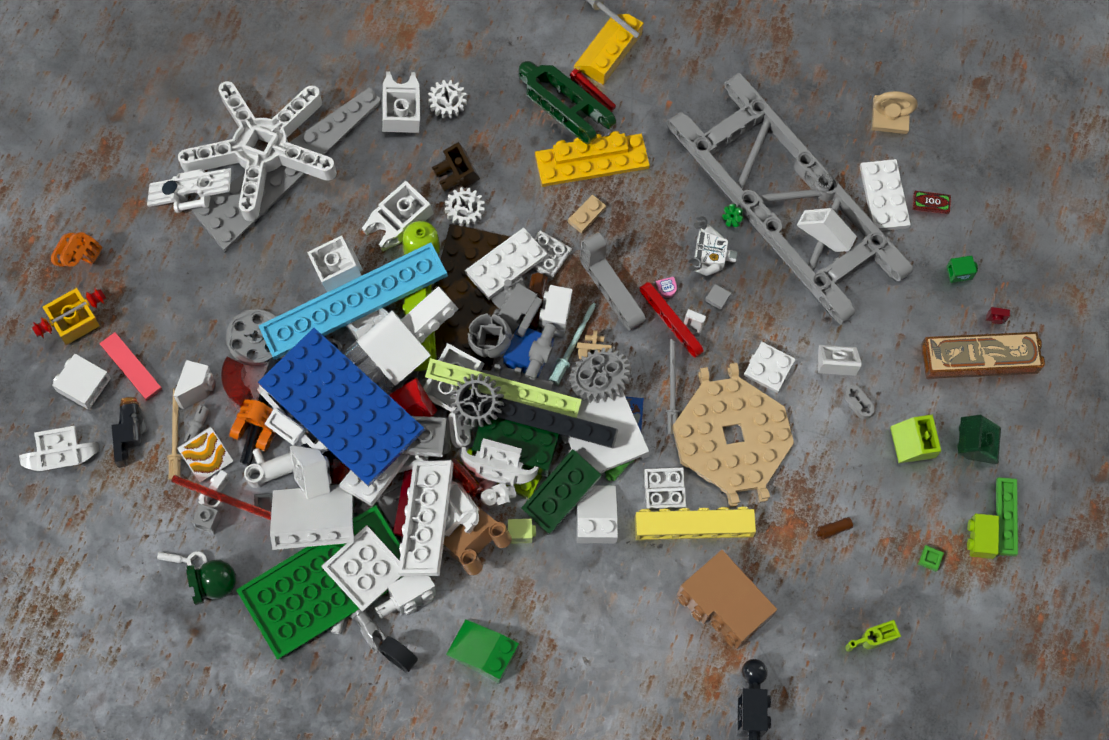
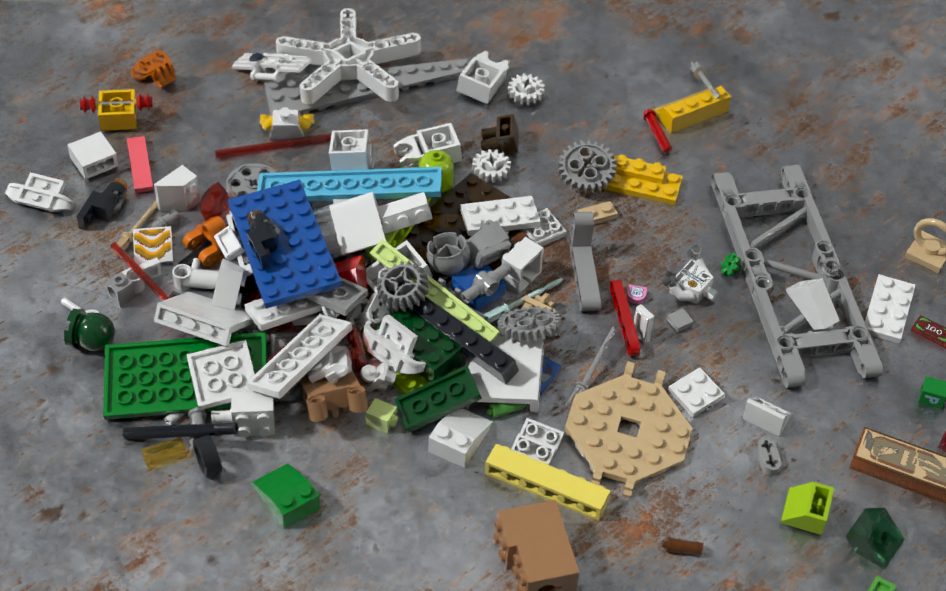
camera: 30 degrees right, 20 degrees down
dark green piece [518,61,616,144] -> none
none -> black axle [122,422,239,440]
none -> clear yellow tile [141,437,188,469]
none -> clear red piece [215,133,332,157]
none -> black plate [247,210,281,270]
none -> white torso [260,107,315,140]
none -> light grey gear [558,140,617,193]

